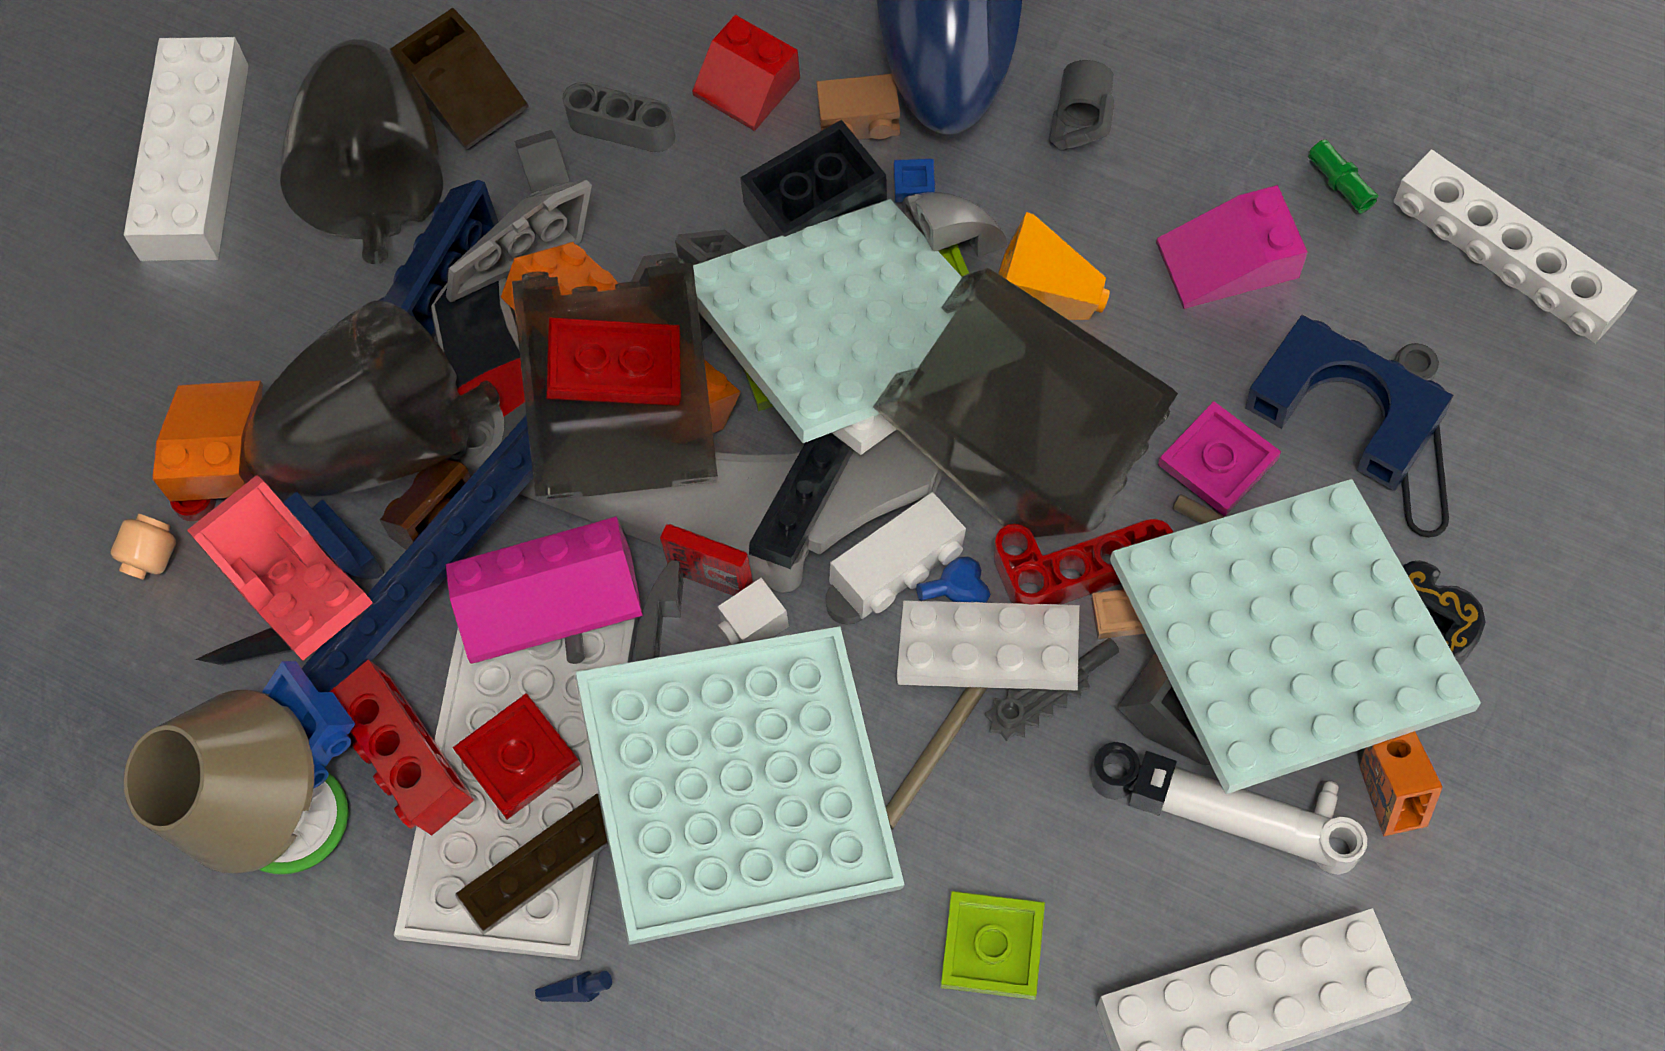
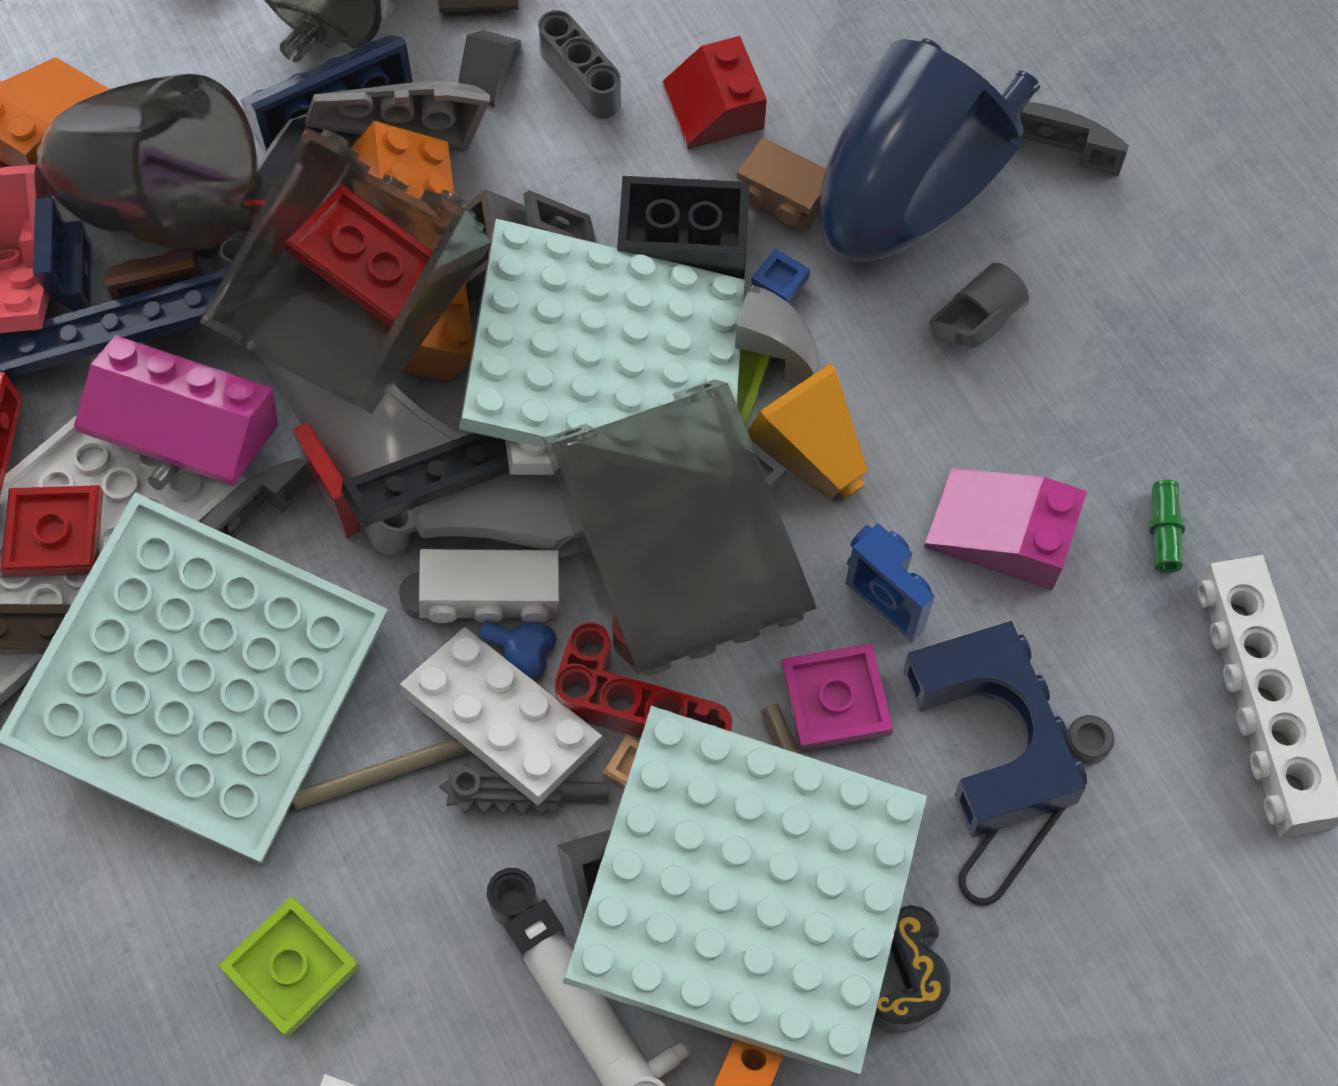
camera: 30 degrees right, 0 degrees up
white brick [717,578,789,645] -> none
none -> blue plate [845,523,935,642]

